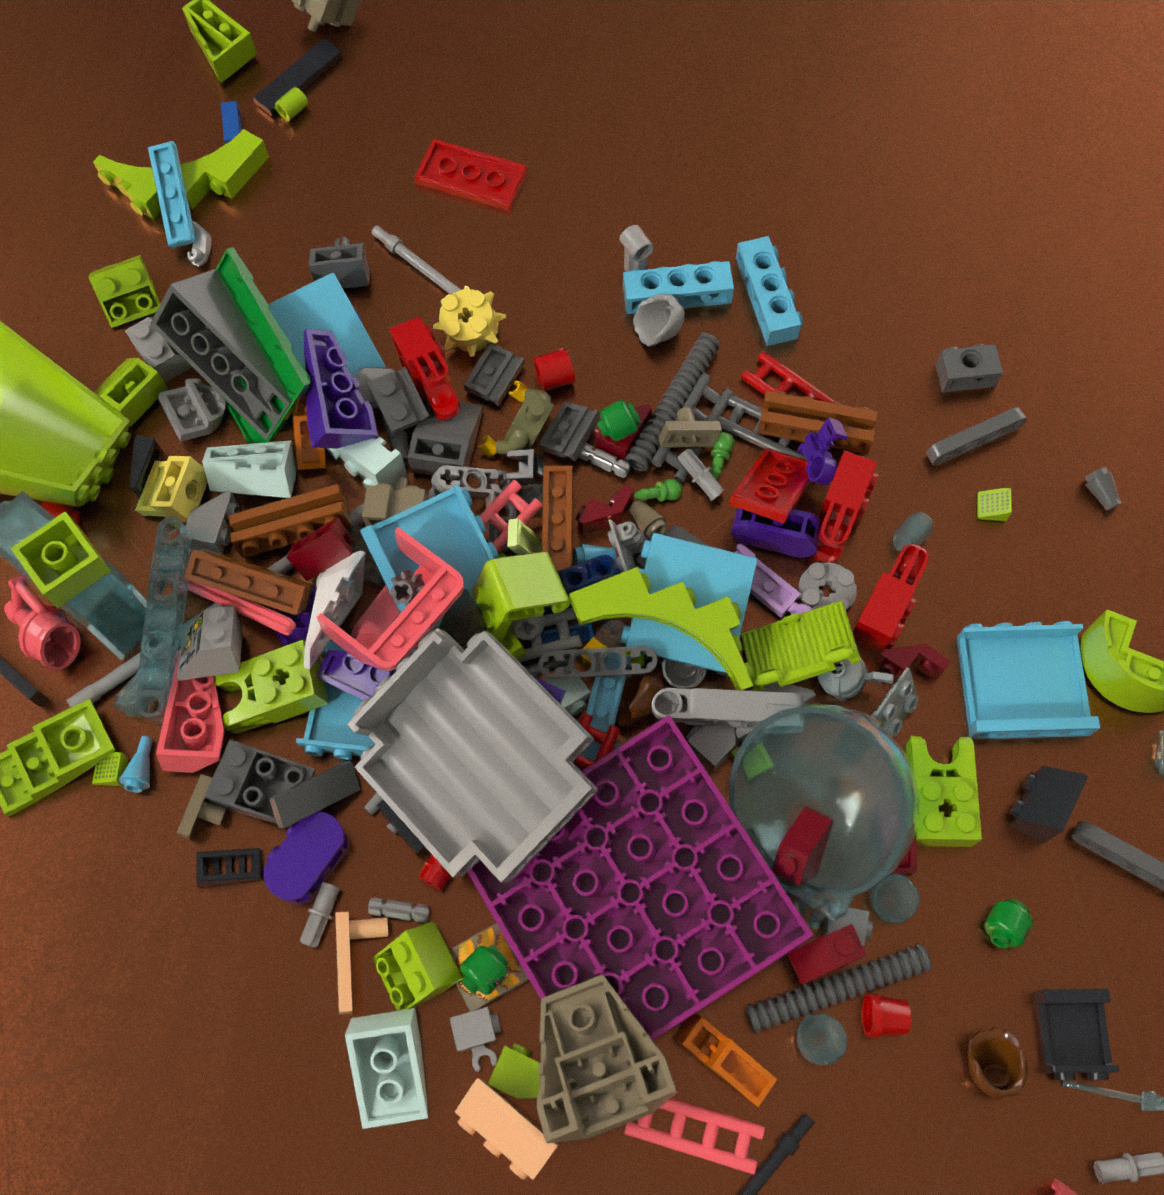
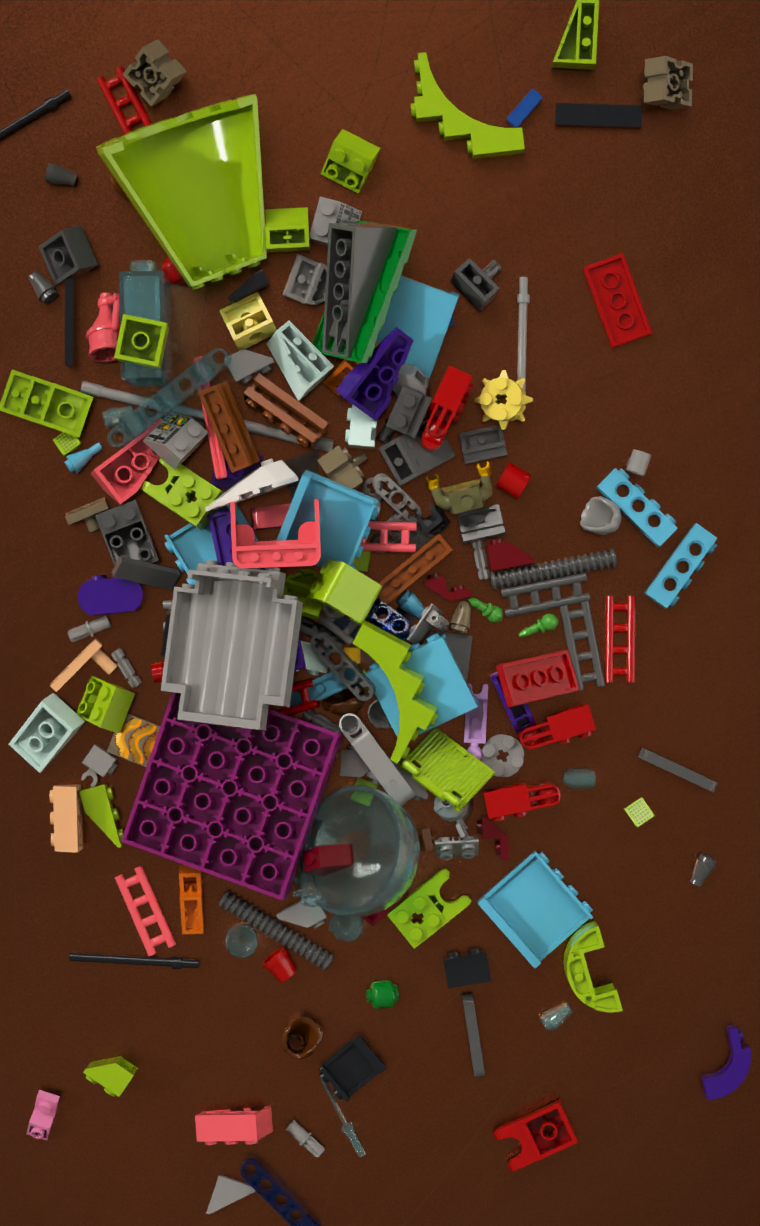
camera: 50 degrees right, 20 degrees up
medium azure tile [148,141,196,248] -> none
light grey arm [187,221,212,266] -> none
black slope [196,848,261,887] -> none
lime piece [275,87,309,121] -> none
dark red hinge [286,517,354,581] -> none
dark grey gear [388,570,425,607] -> none
clear smoke wing [439,588,488,650] -> none
green head [460,945,509,995] -> none
yellowish green tile [507,518,542,556] -> none
dark tan wedge [537,974,677,1143] -> none
green head [597,399,641,442] -> none
dark tan tile [659,407,722,447] -> none
light grey axle [678,449,725,501] -> none
dark orange brick [758,391,878,454] -> none
dark red slope [788,924,867,985] -> none
dark purple piece [798,417,848,485] -> none
dark grey brick [935,344,1003,393] -> none

